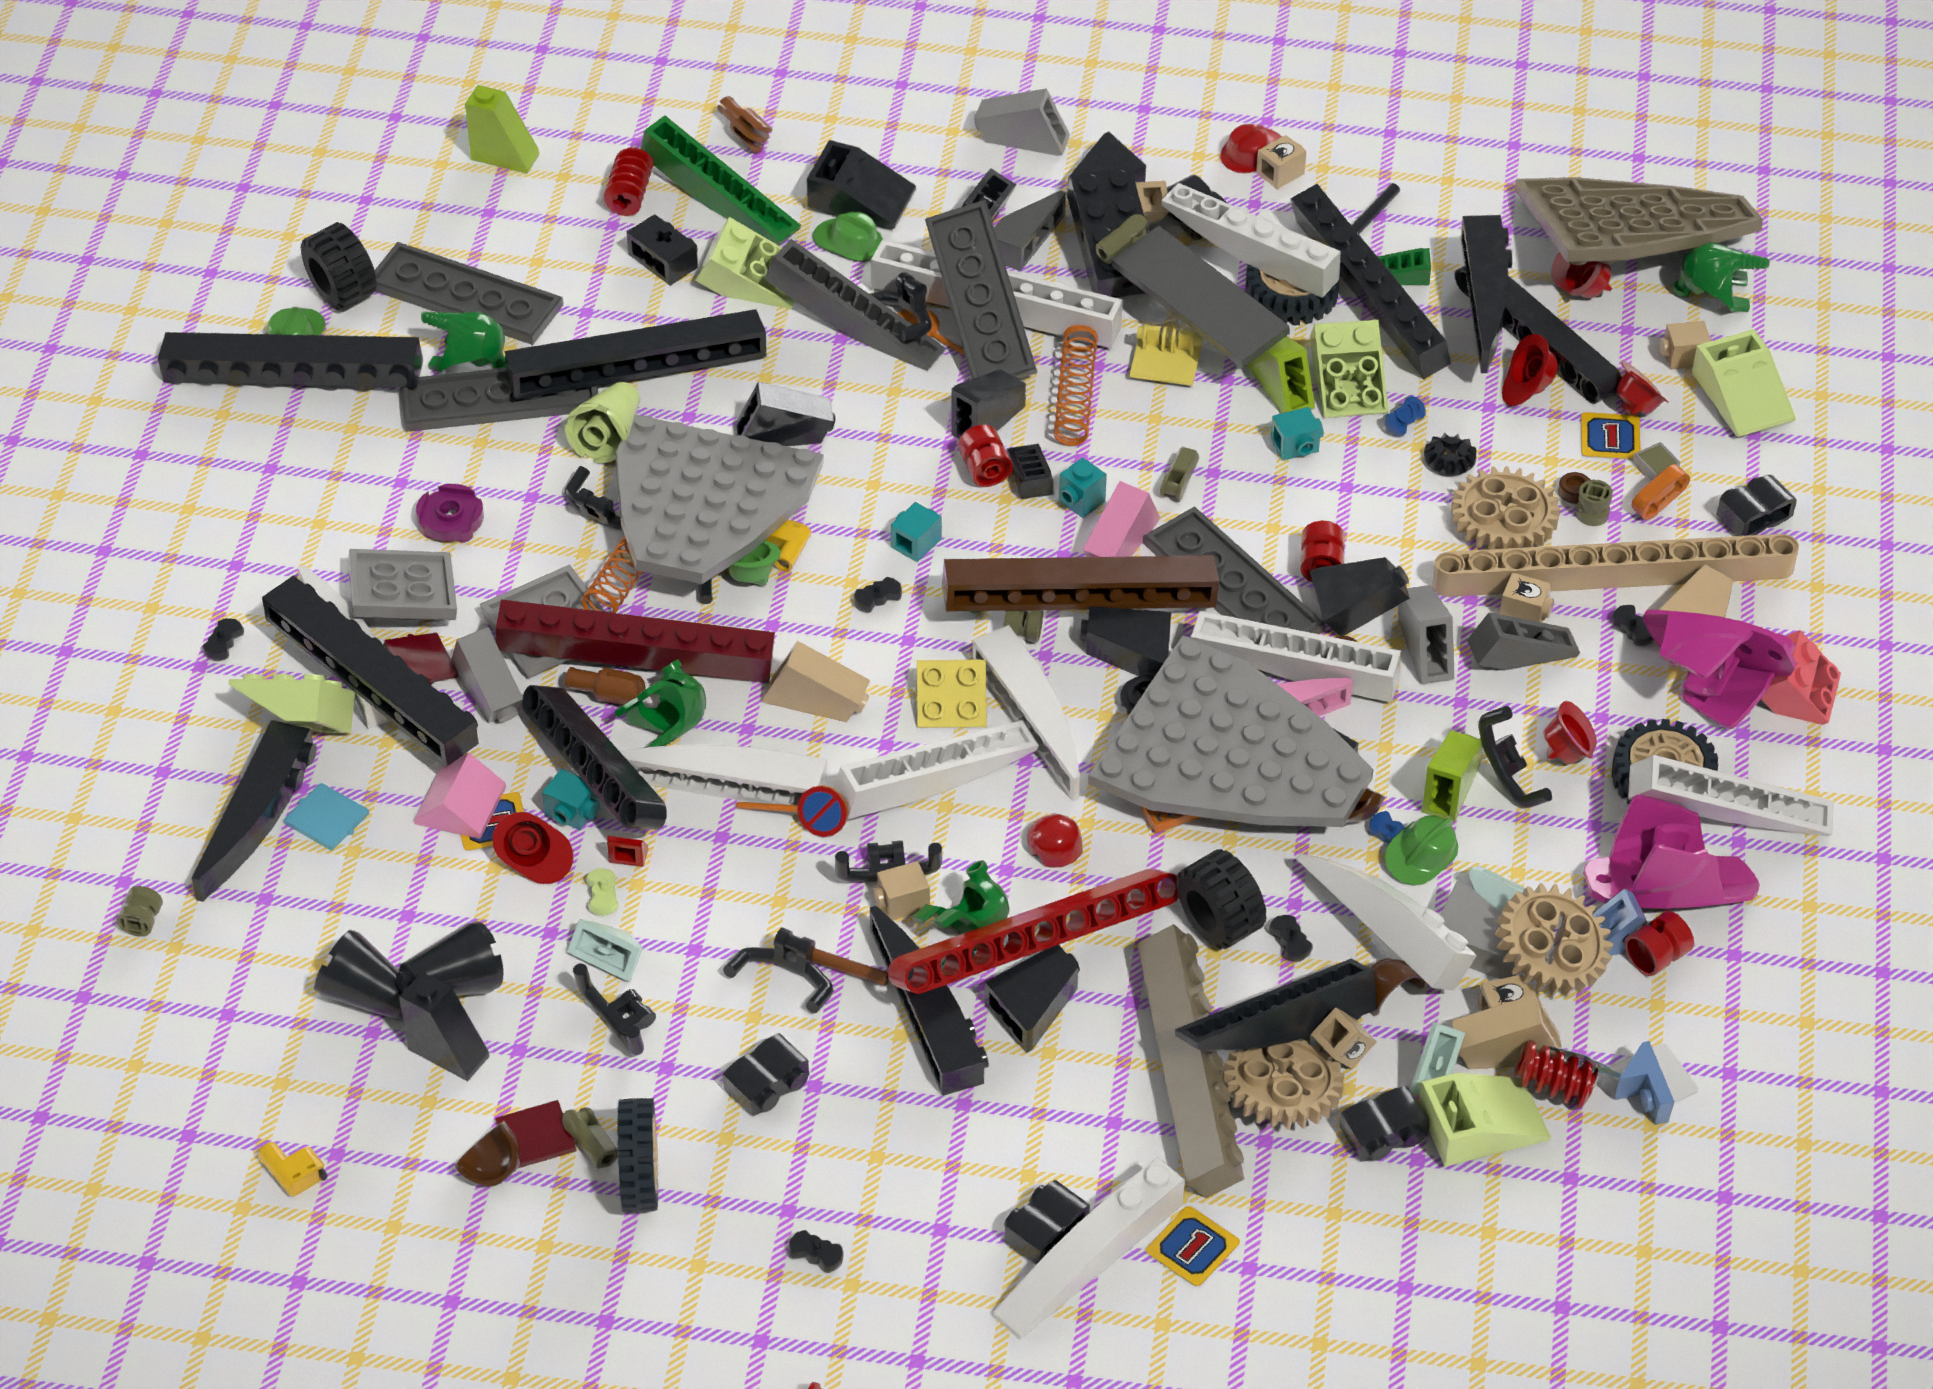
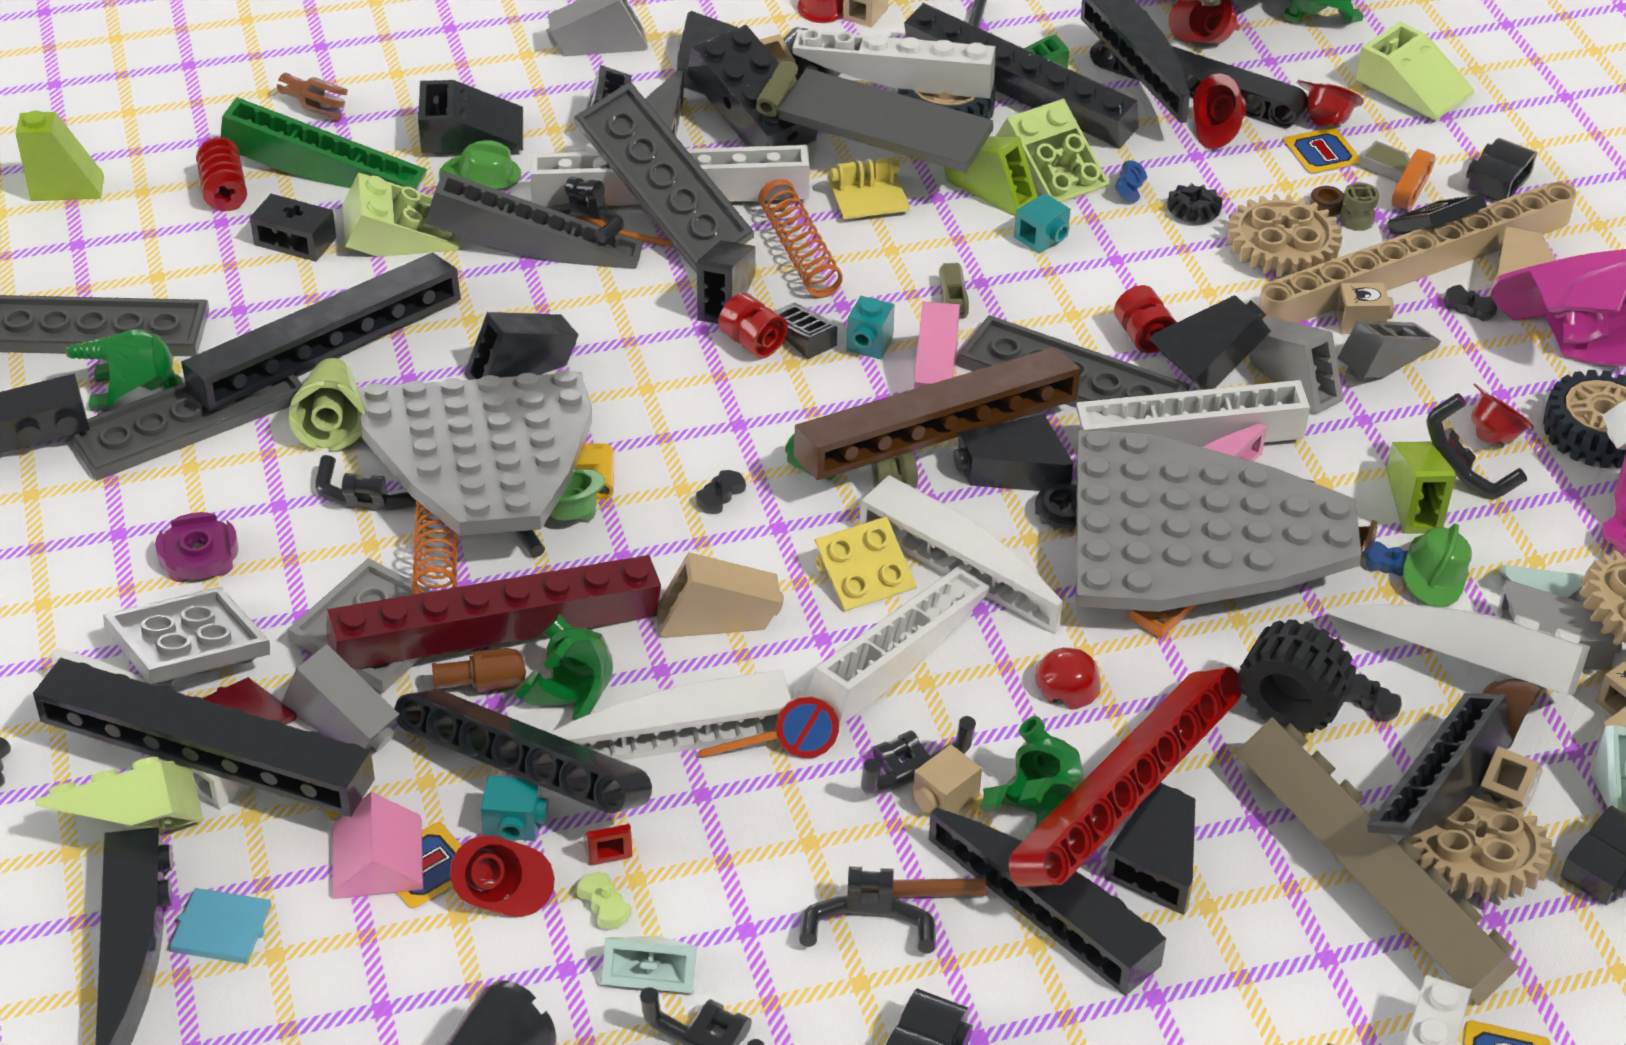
camera: 25 degrees left, 5 degrees down
teal brick [891,502,942,562] -> none
tan brick [1660,321,1711,370] -> none
none -> black tile [1387,194,1487,233]

